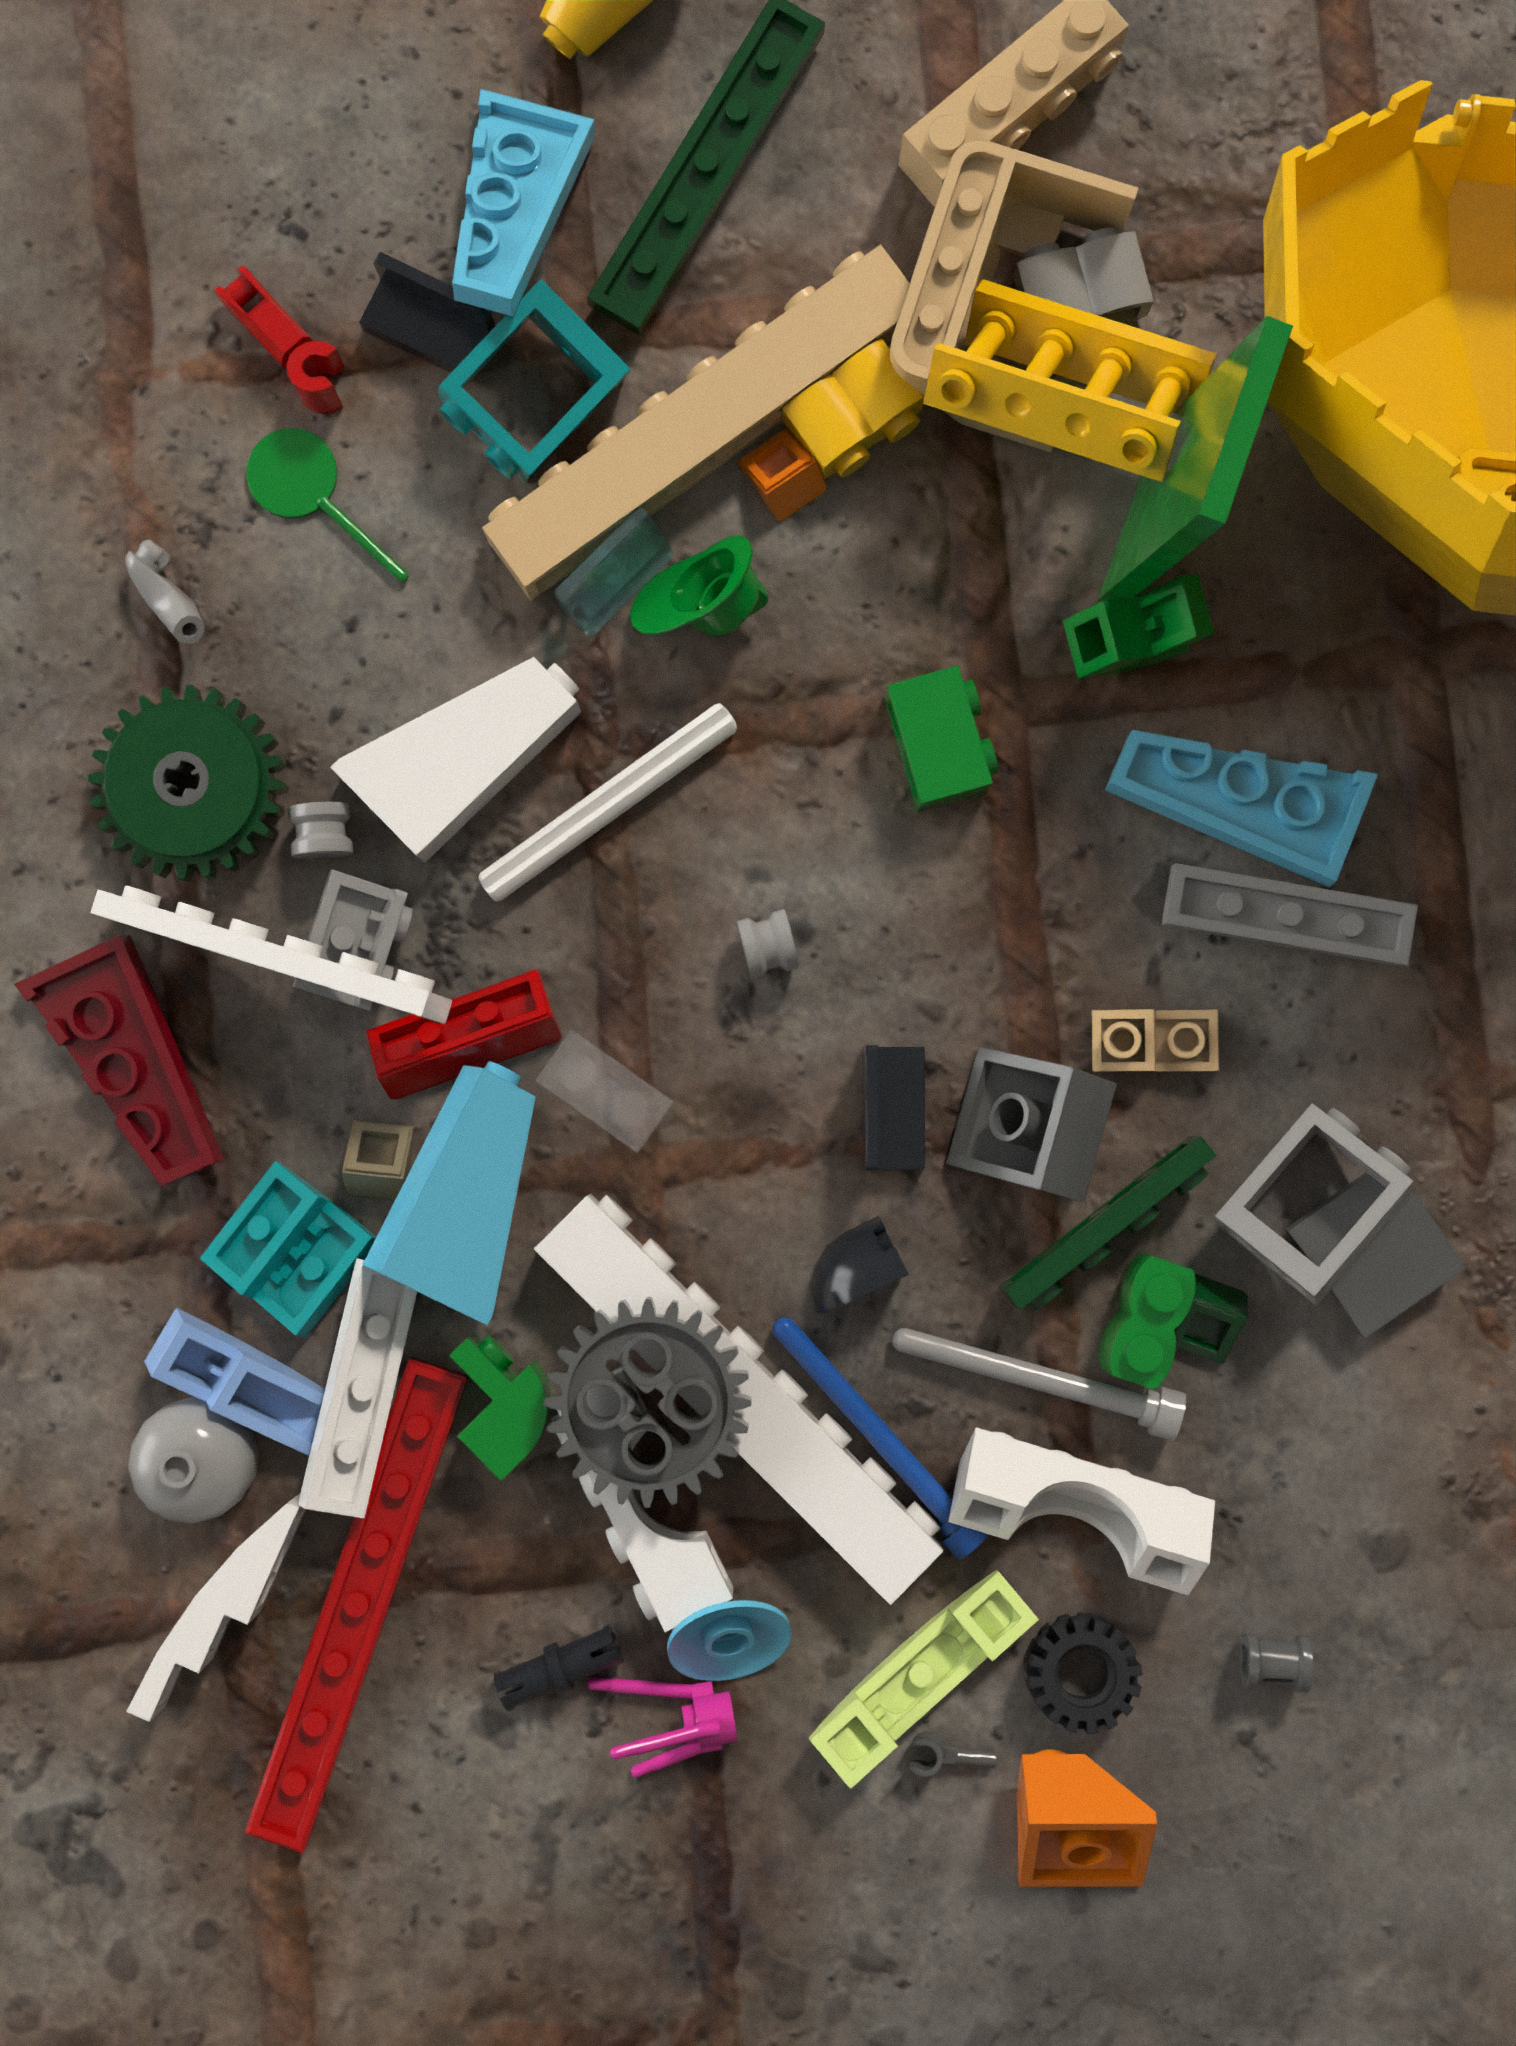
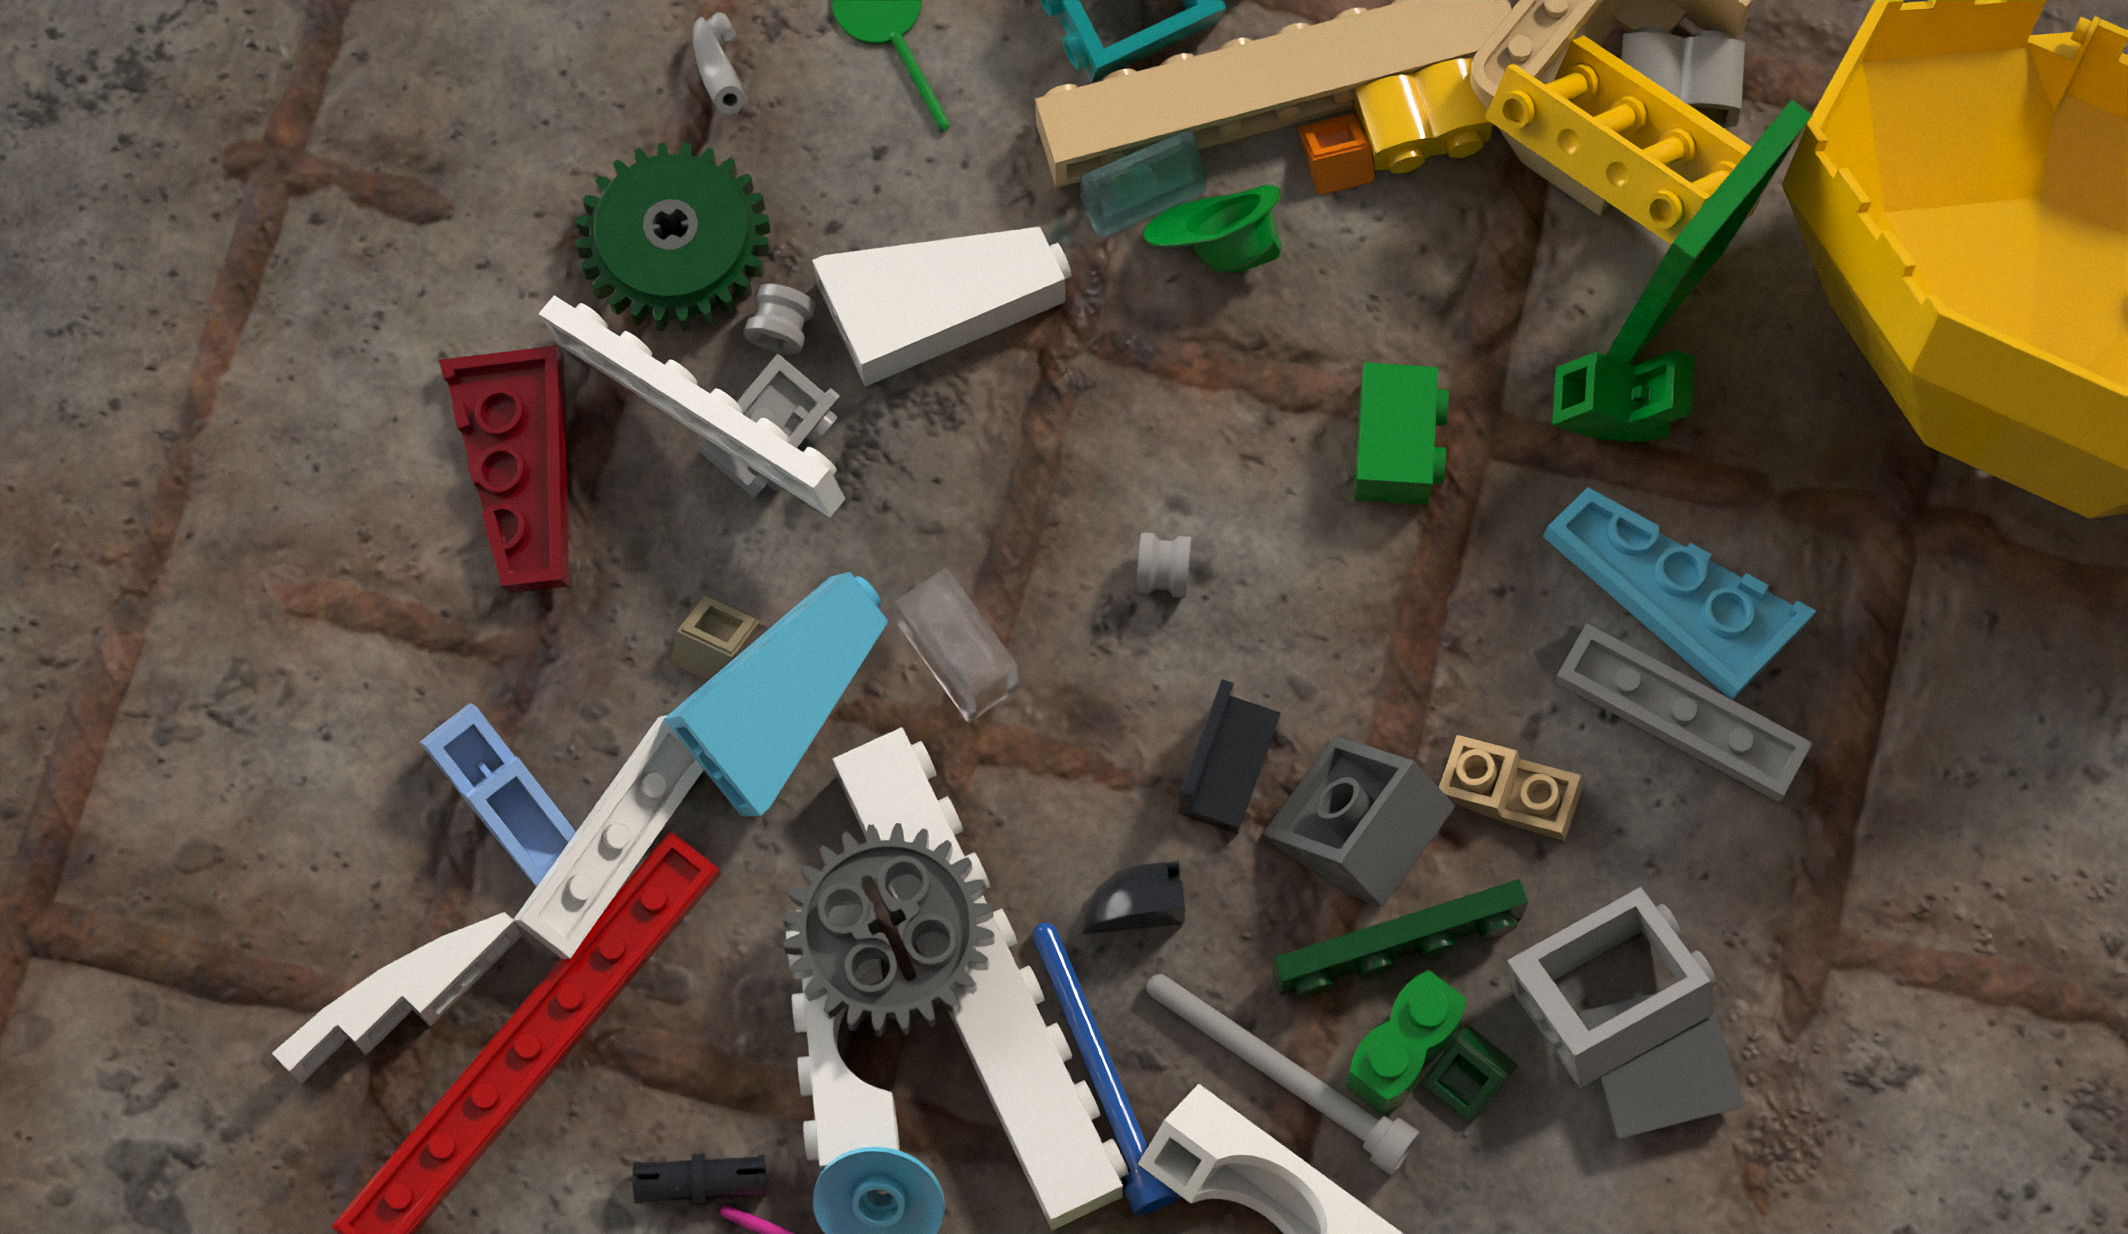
camera: 25 degrees right, 15 degrees down
light grey cylinder [128,1396,259,1523] -> none
teal slope [200,1161,376,1338] -> none
red slope [366,969,562,1100] -> none
green brick [449,1333,552,1481] -> none
white axle [478,703,737,901] -> none

